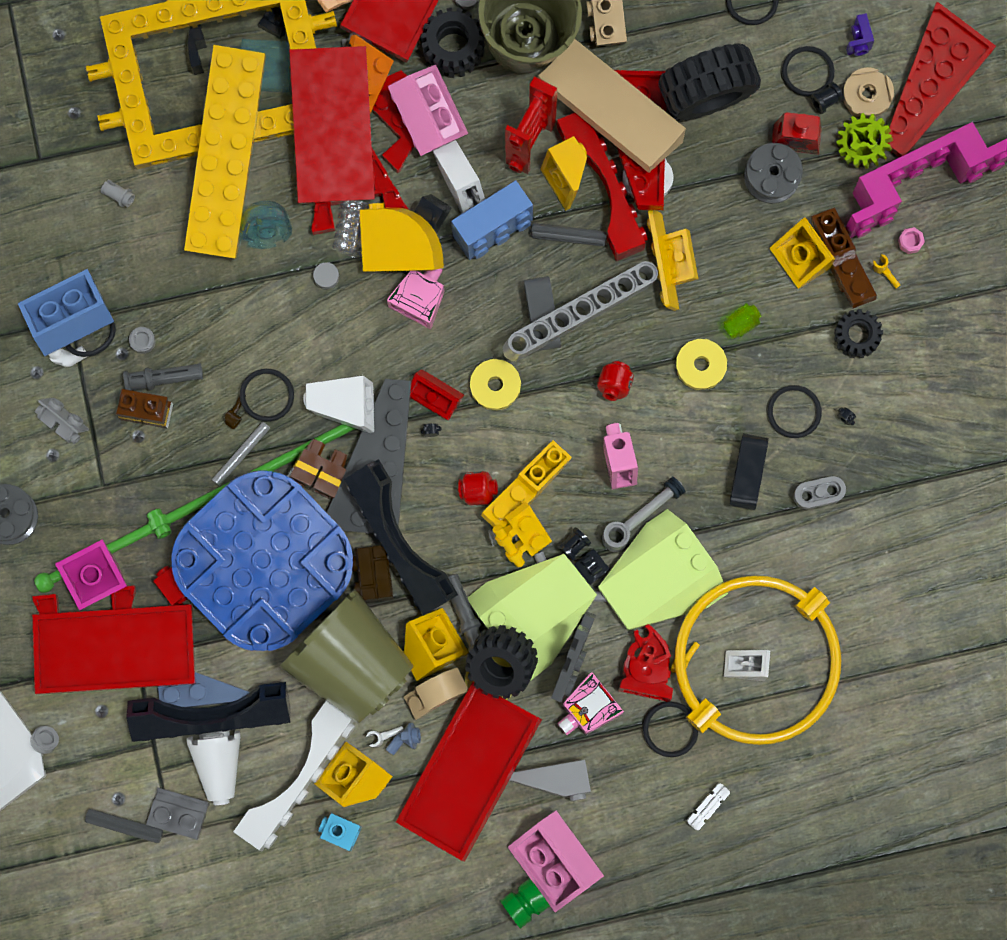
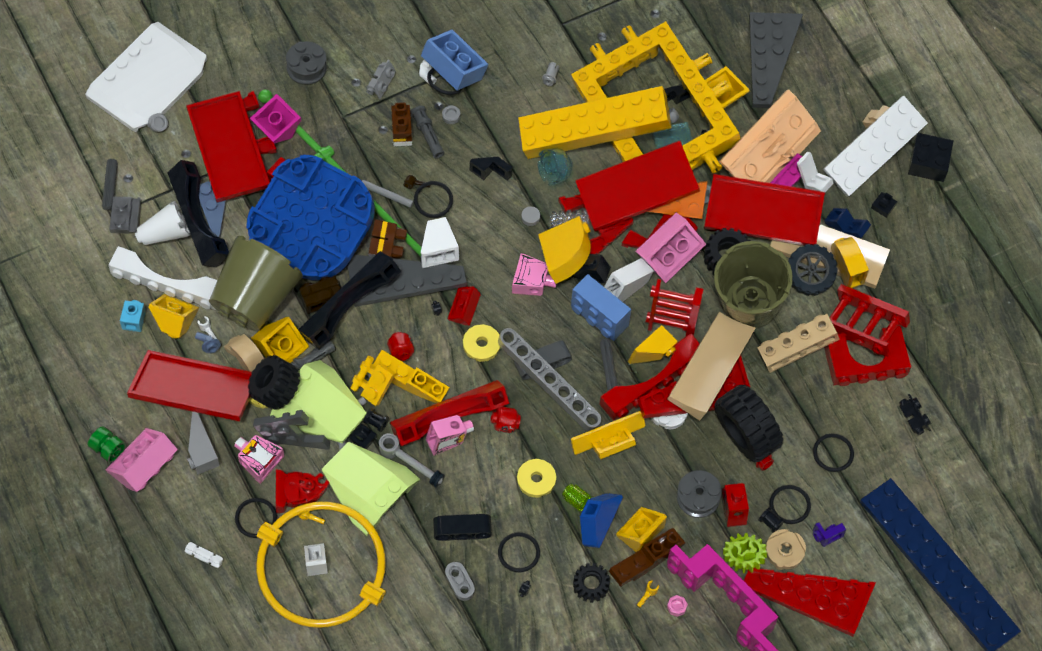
camera: 70 degrees right, 15 degrees down
none -> red arch [390,380,509,446]
none -> black slope [469,157,513,181]
none -> blue slope [580,493,623,548]

